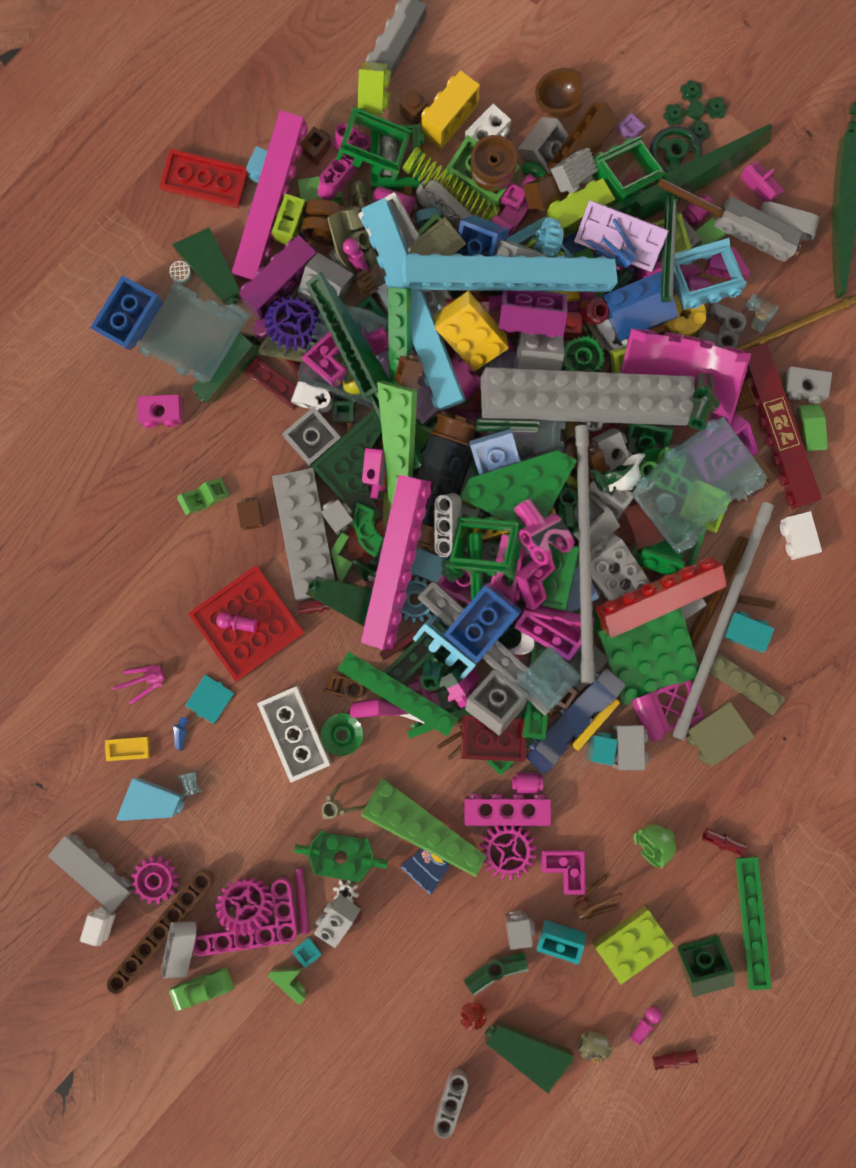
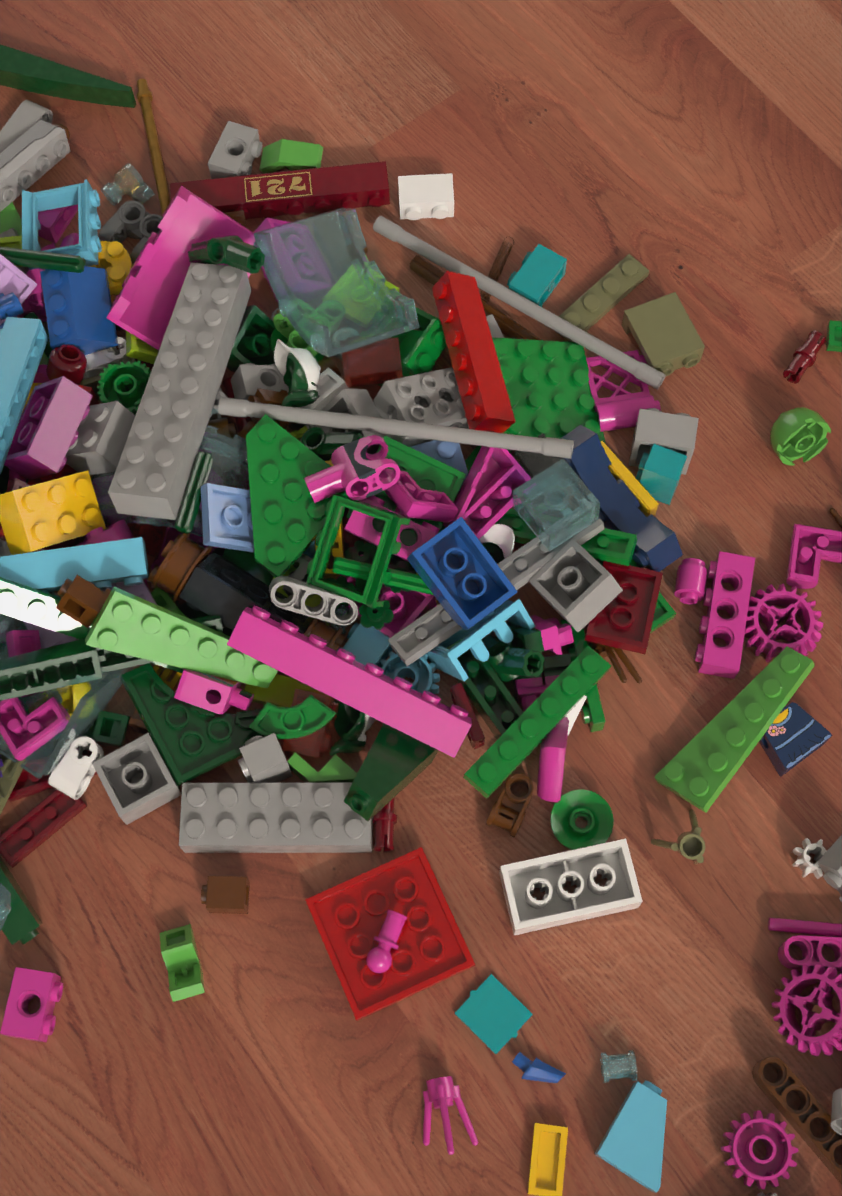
camera: 80 degrees left, 15 degrees down
green plate [294,830,388,883] -> none

